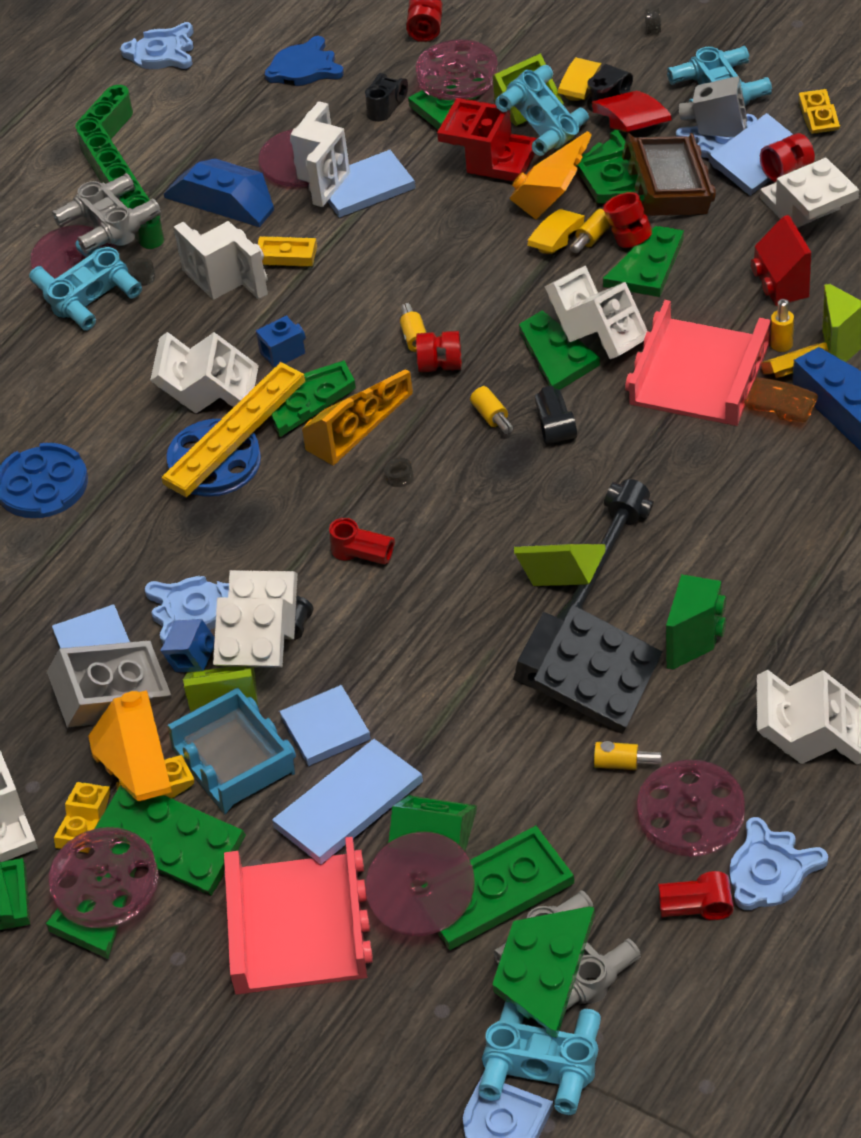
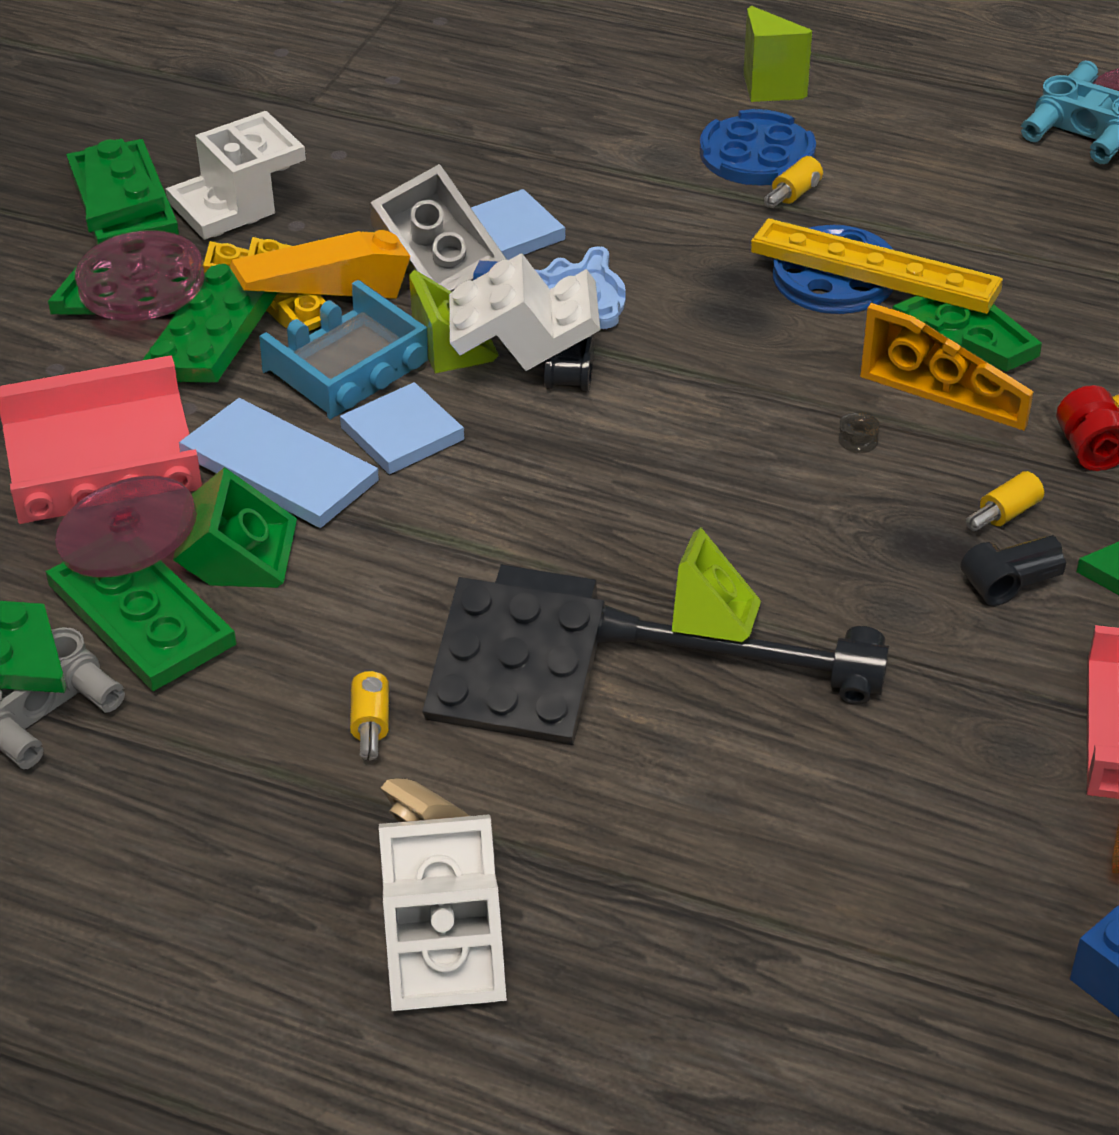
camera: 75 degrees right, 5 degrees down
white bracket [150,332,259,413] -> none
blue brick [256,315,306,368] -> none
red piece [329,518,395,565] -> none
clear pink wedge [637,760,745,856] -> none
red piece [658,871,734,920] -> none
green slope [666,574,727,670] -> none
light blue tile [730,817,828,910] -> none
none -> tan slope [381,778,469,822]
none -> yellow piece [764,156,823,208]

